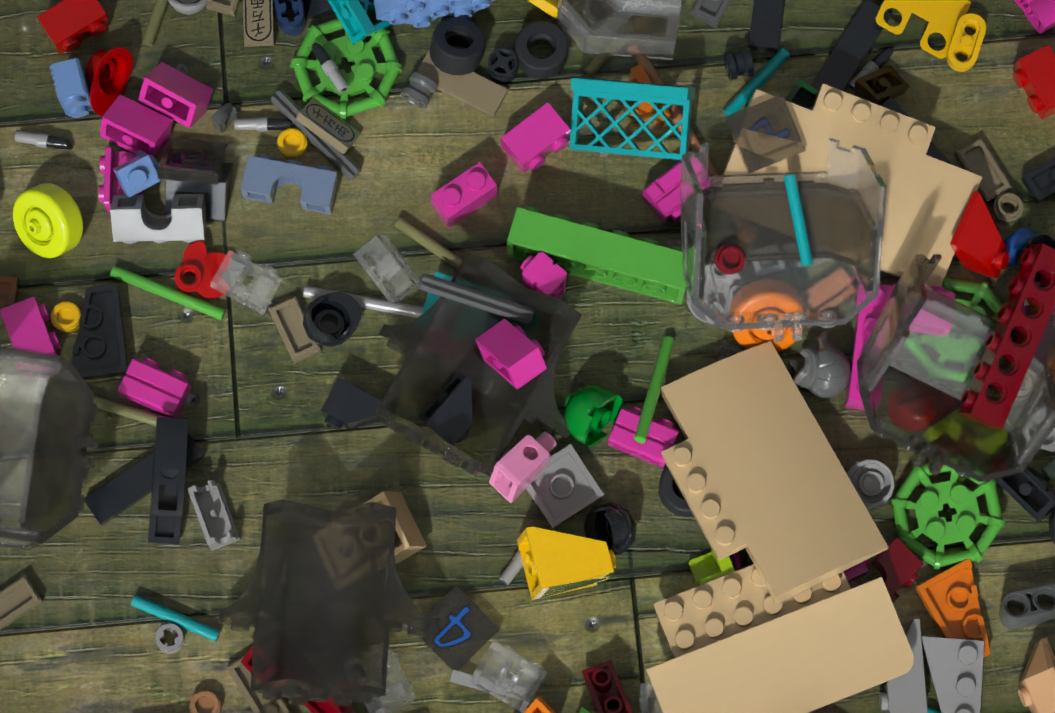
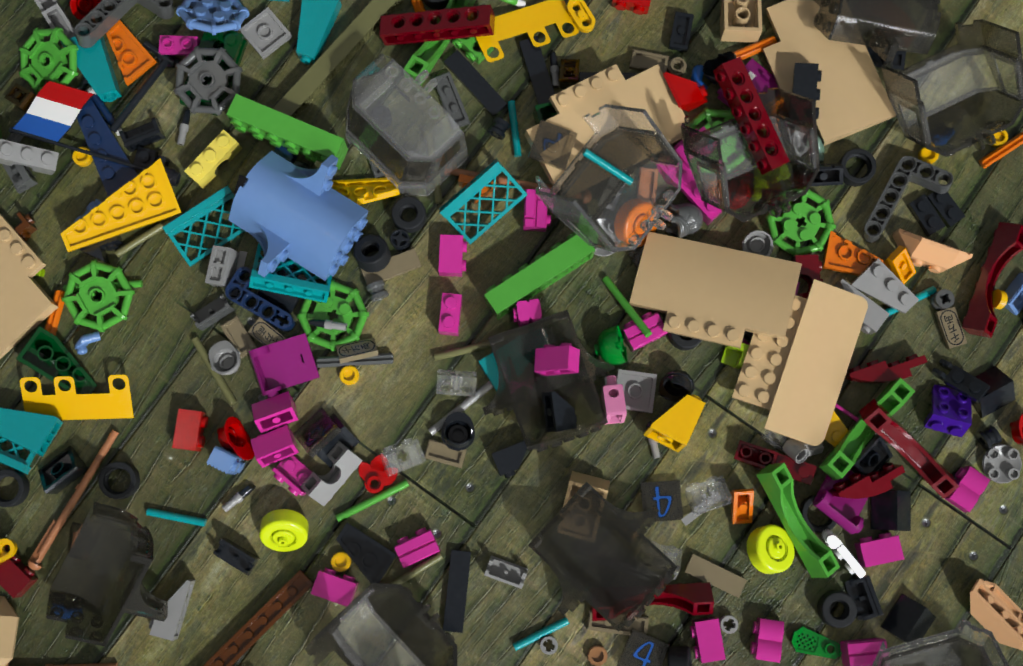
camera: 50 degrees left, 5 degrees up
medium blue bracket [113,150,161,198] -> none
black slope [148,416,188,544] -> none
dark grey tile [211,102,240,133] -> none
light grey piece [234,117,292,132] -> none
sand blue arch [241,154,339,215] -> none
dark grey axle [418,273,534,324] -> none
dark red plate [714,243,745,274] -> none
none -> magenta door [248,333,320,398]
none -> light orange slope [884,245,916,284]

